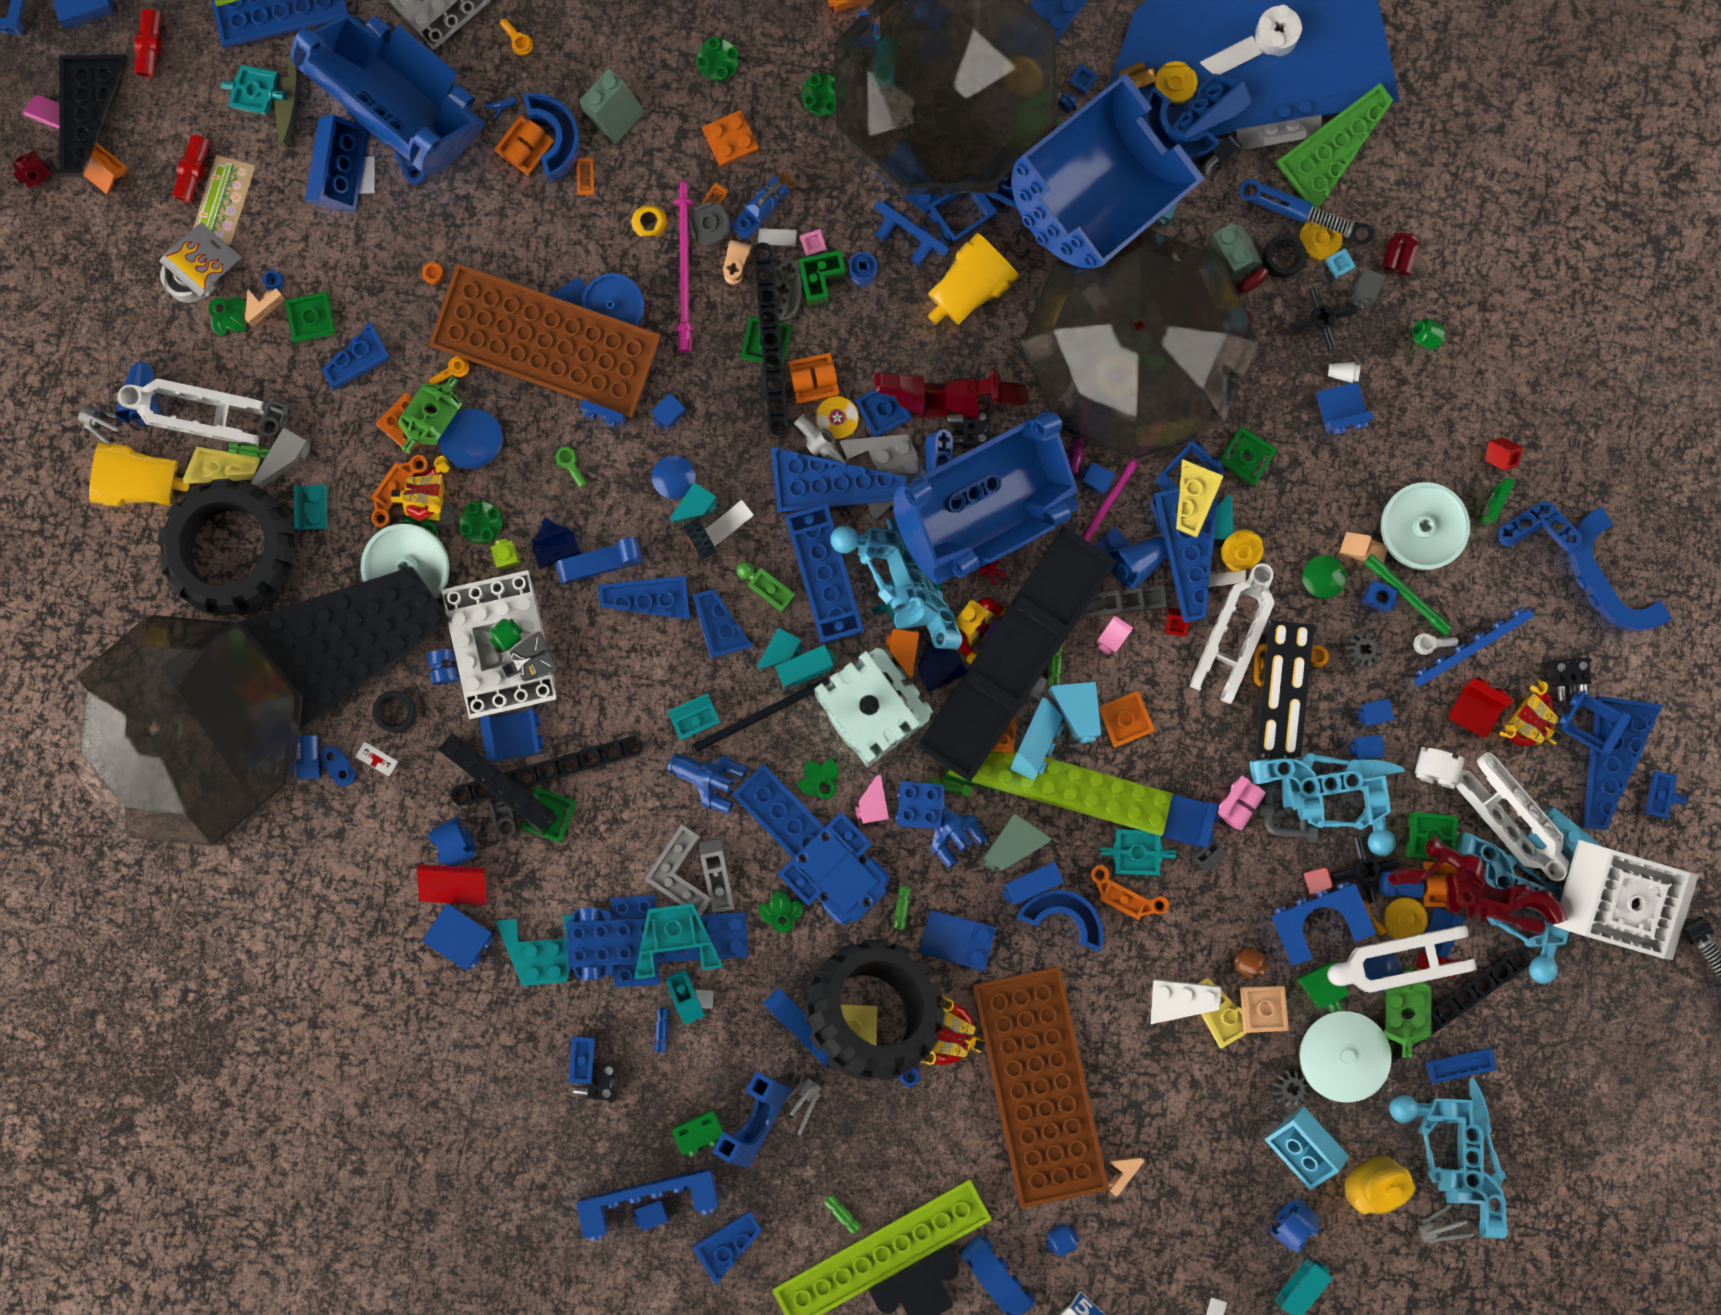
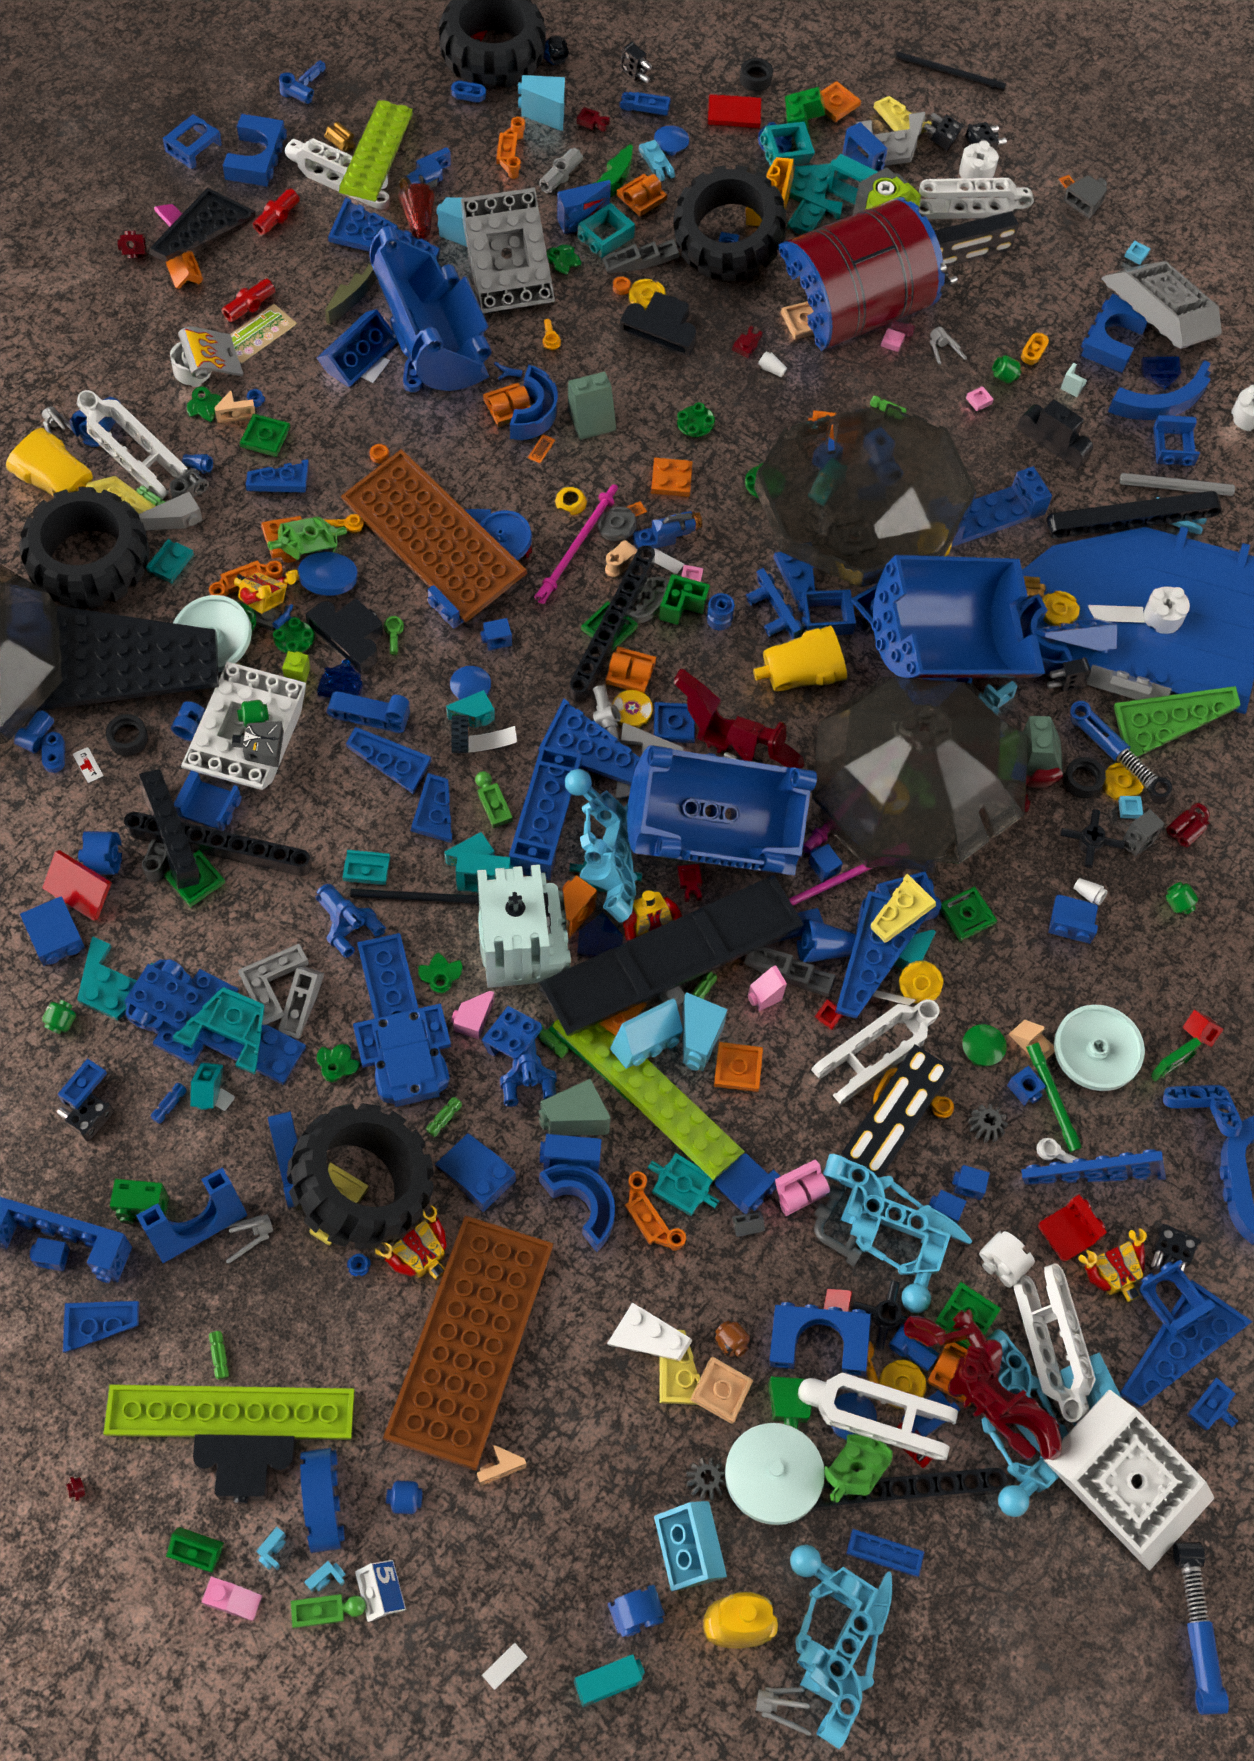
camera: 30 degrees right, 20 degrees down
teal plate [221,65,288,116] -> none
none -> green head [42,1000,76,1034]
none -> blue cone [182,454,213,474]
none -> blue bar [272,604,294,629]
none -> black brick [305,599,383,675]

